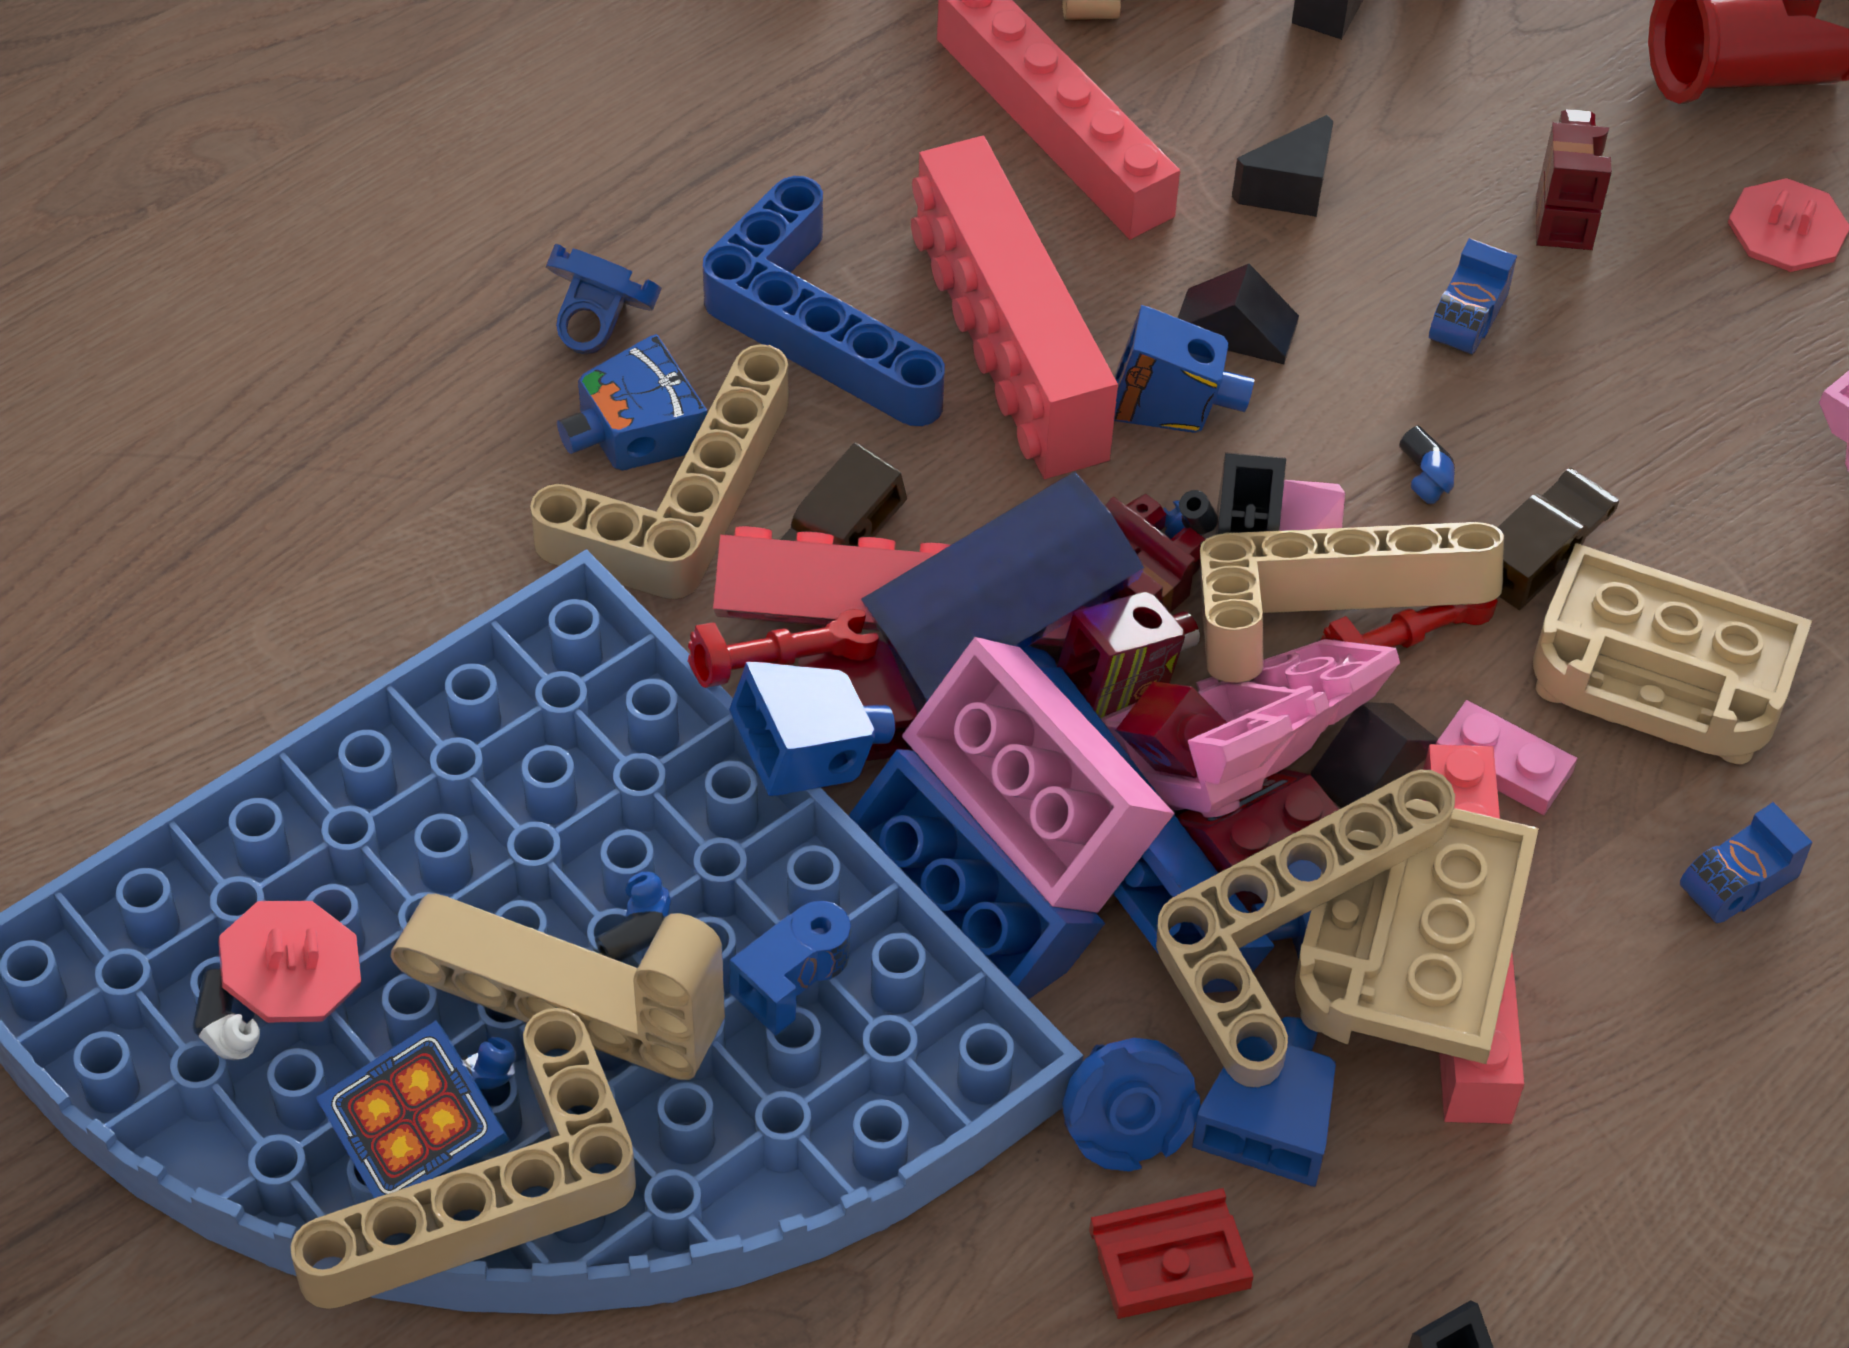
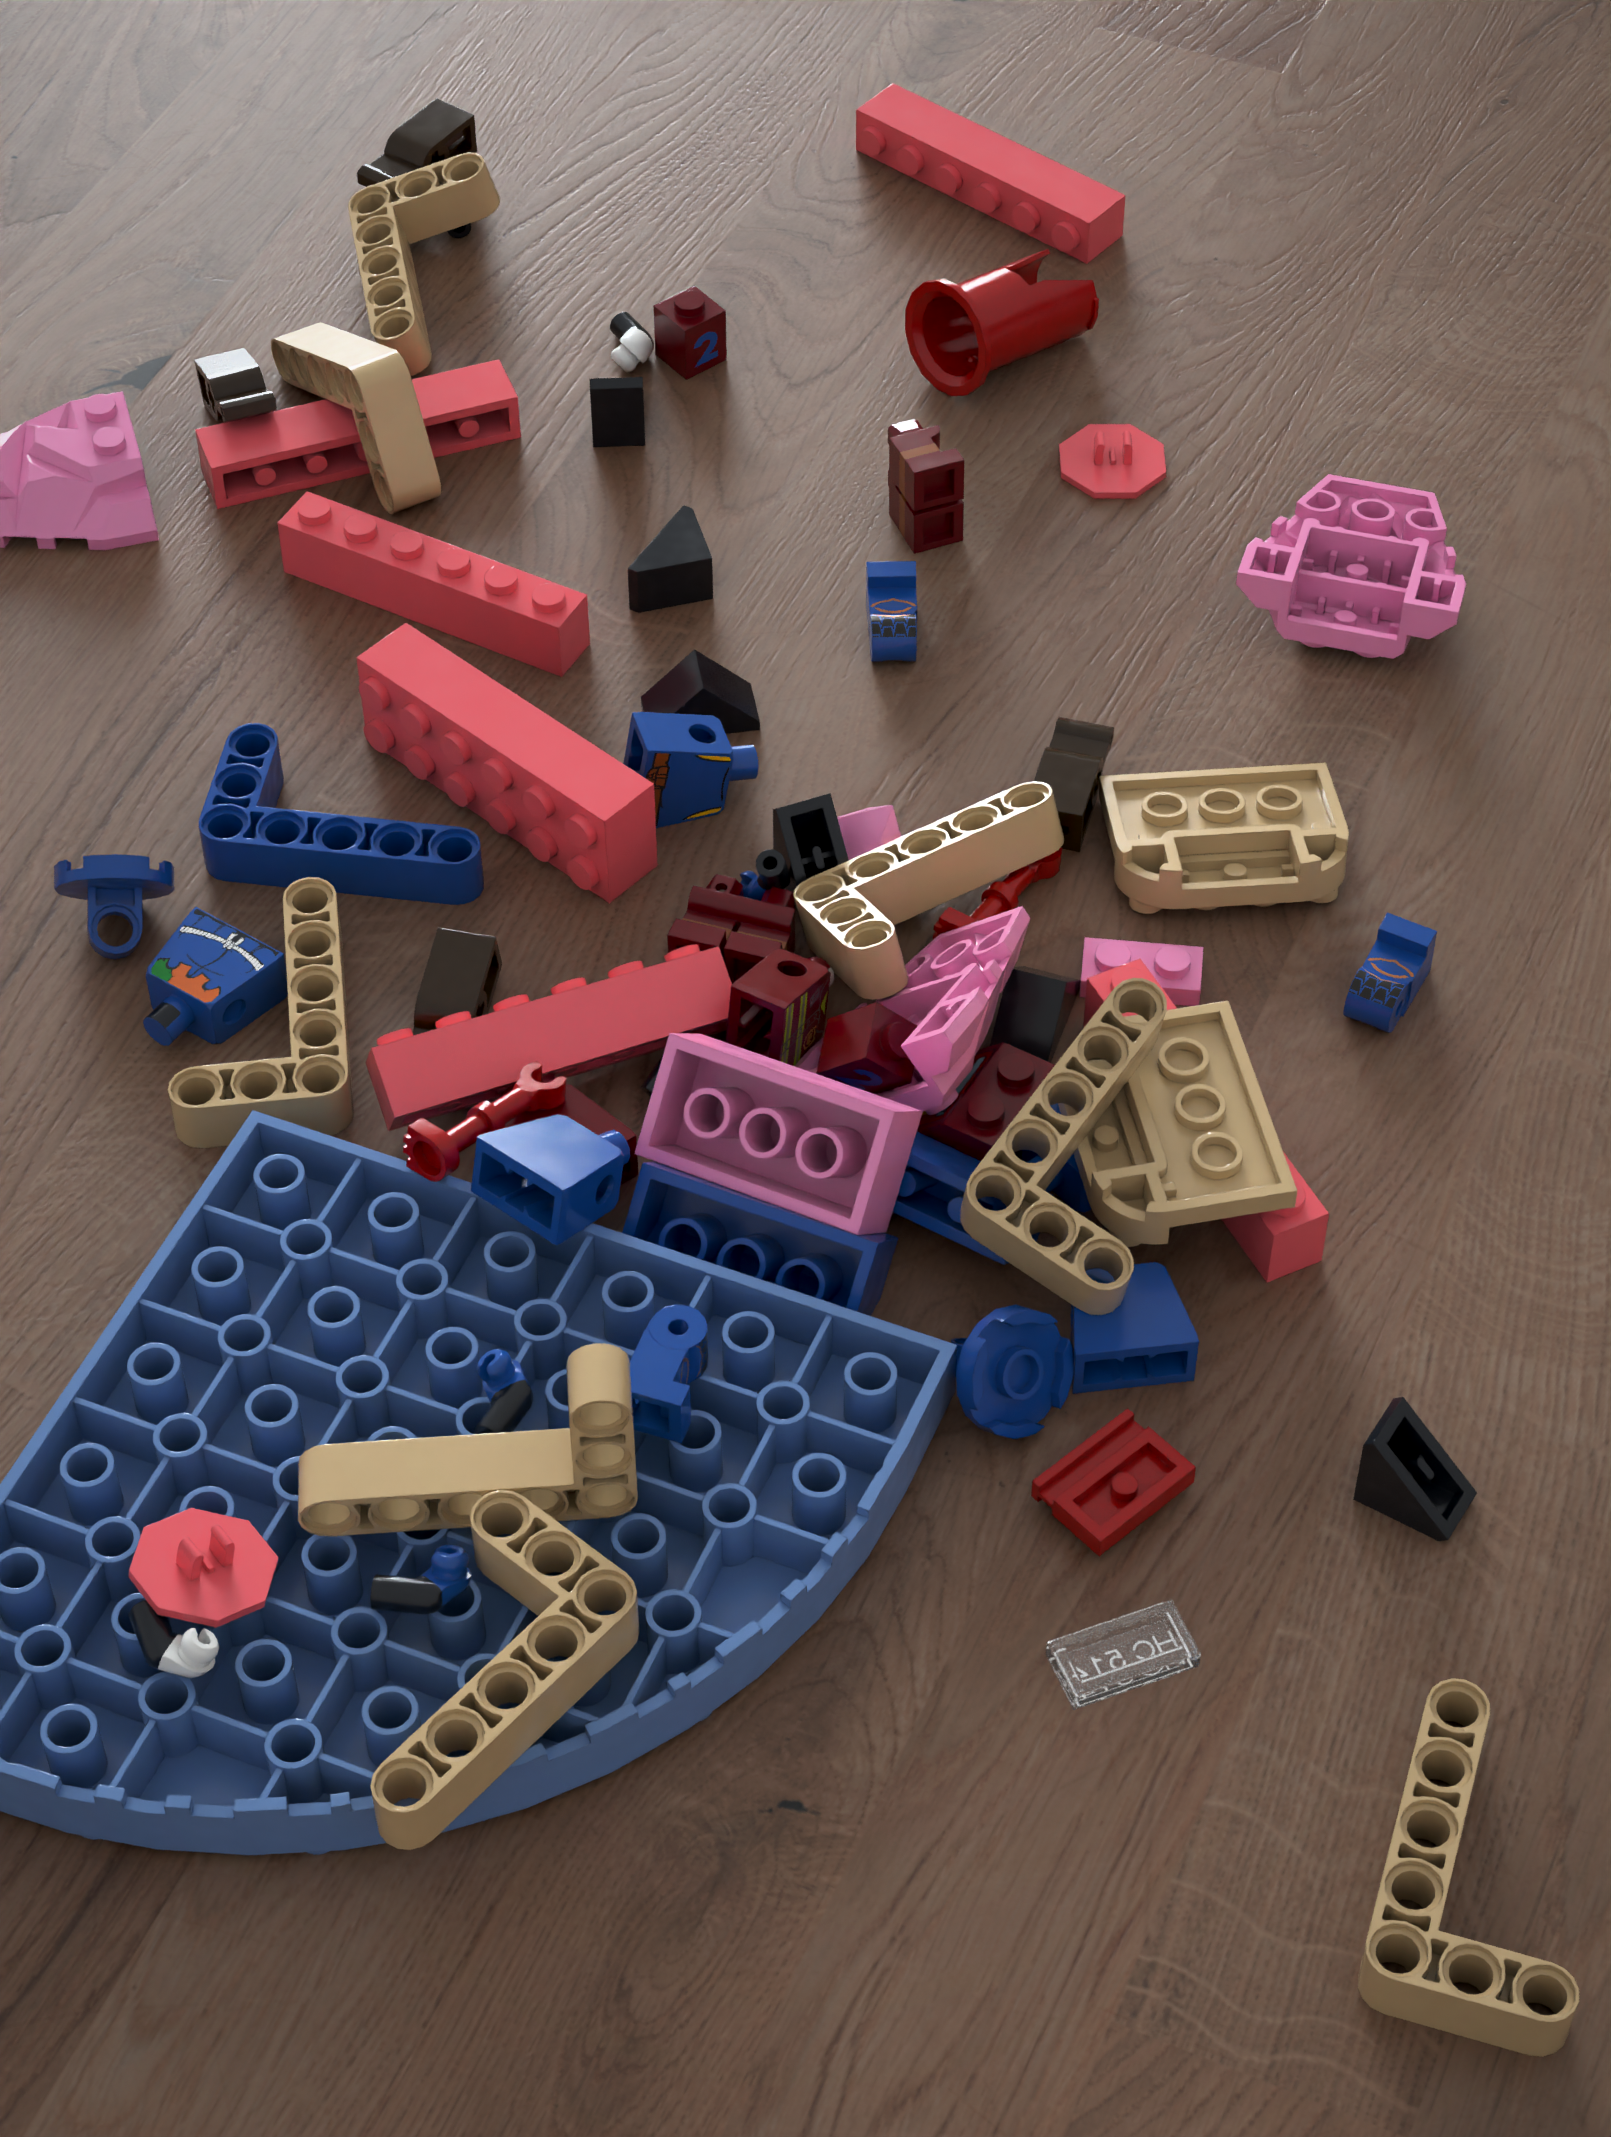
camera: 25 degrees left, 5 degrees down
tile [316,1020,510,1198] -> none
clear blue slope [861,471,1145,705] -> none
blue arm [1399,425,1455,504] -> none

